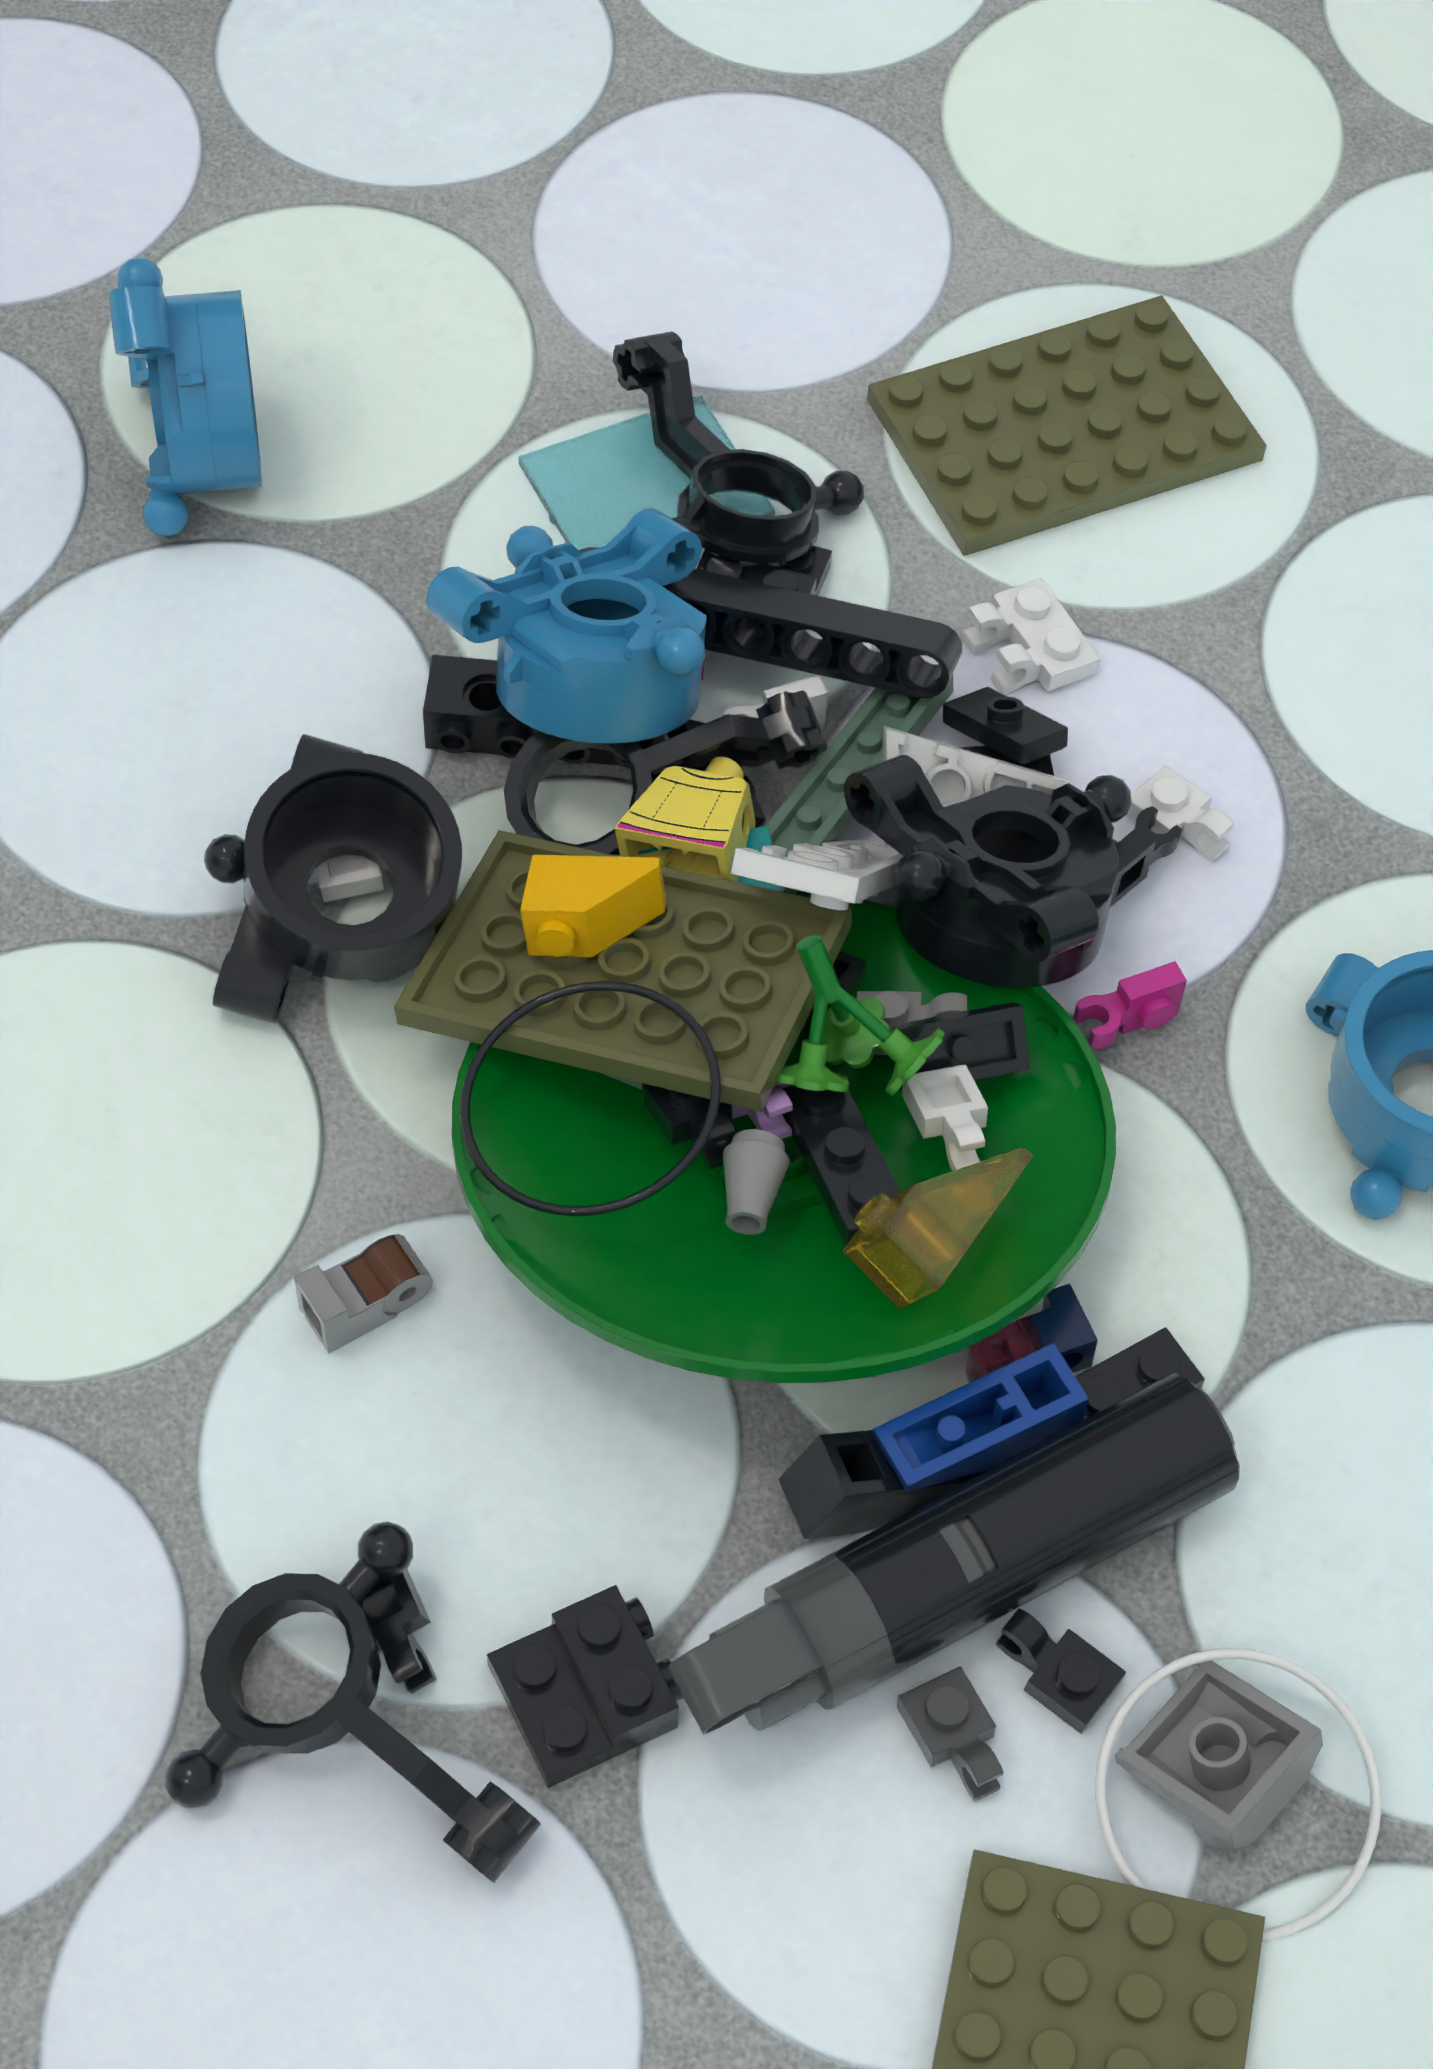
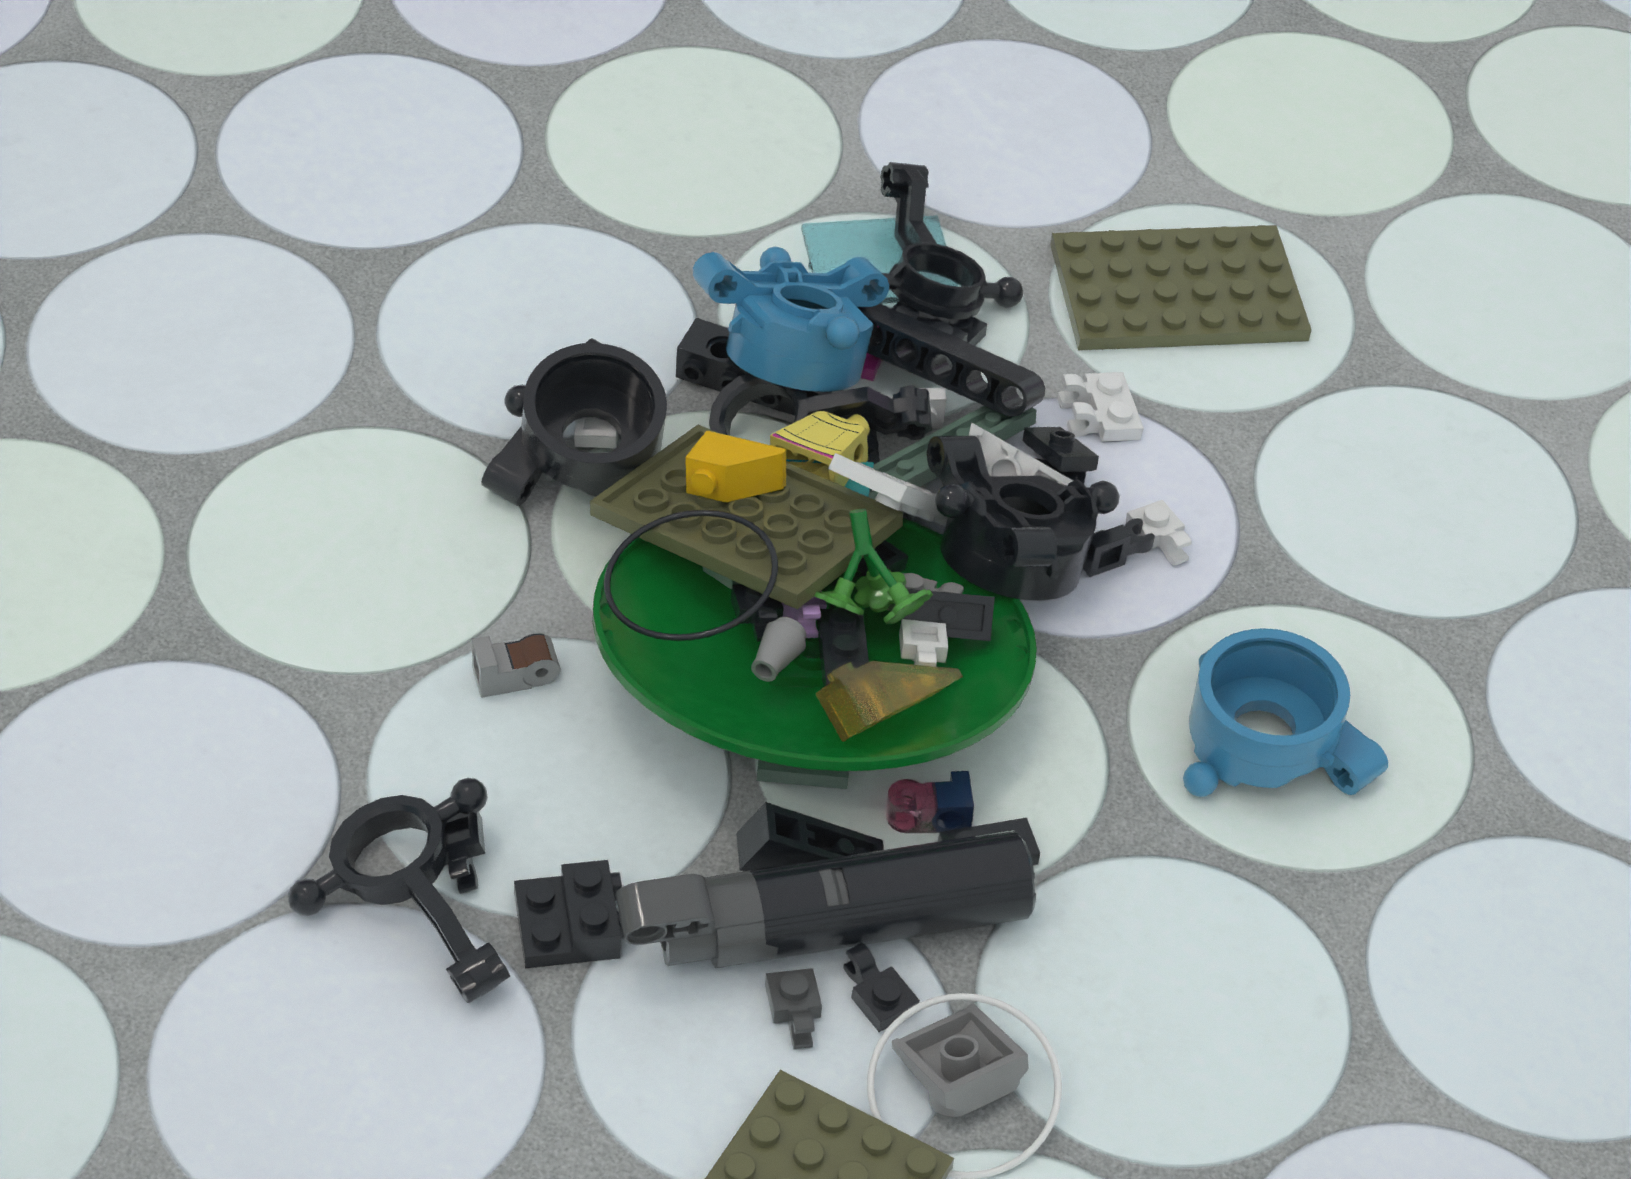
camera: 15 degrees right, 10 degrees down
dark azure piece [108,257,262,537] -> none
blue slope [873,1343,1089,1492] -> none
dark pink plate [1073,961,1187,1049] -> none

